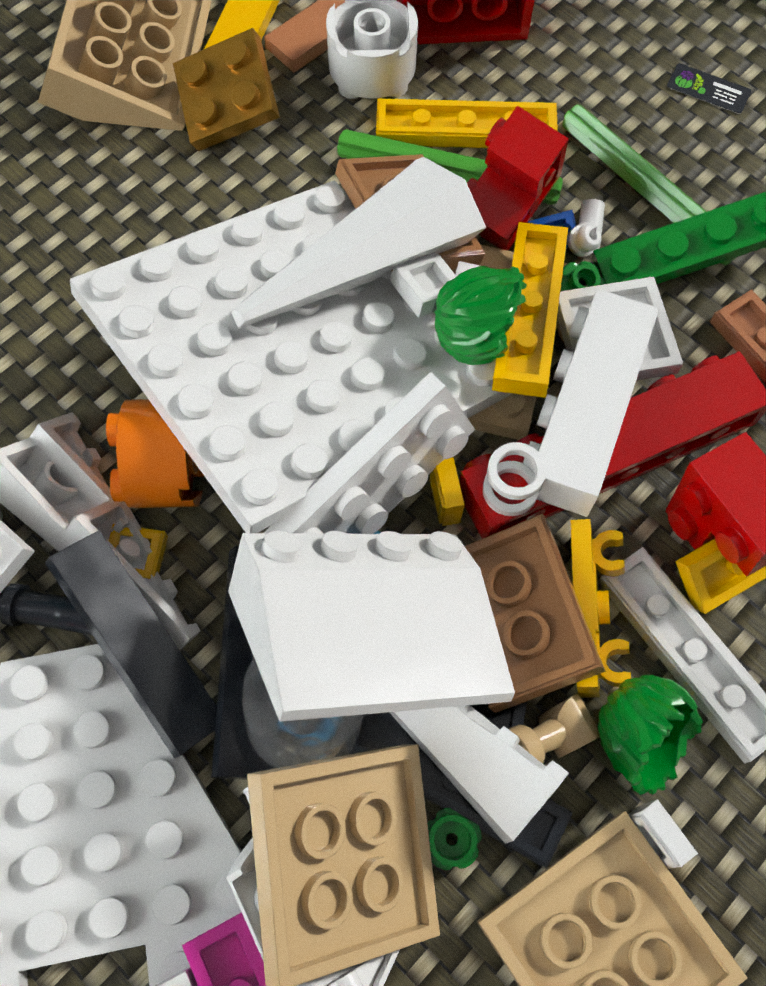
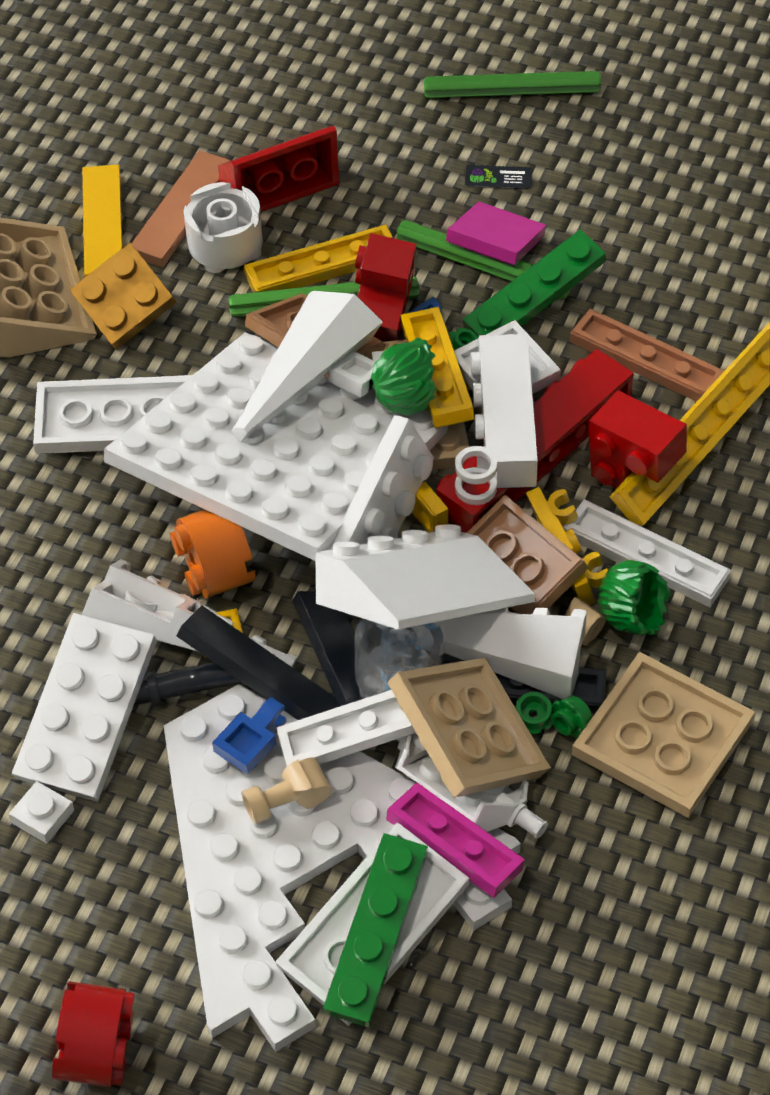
camera: 20 degrees left, 15 degrees down
white arm [567,199,605,257] -> none
white tile [628,799,698,869] -> none
none -> white plate [33,375,193,454]
none -> blue plate [212,697,287,775]
none -> tan leg [241,758,333,825]
none -> white plate [276,690,416,766]
none -> dark pink tile [446,201,547,265]
none -> green plate [551,695,592,738]

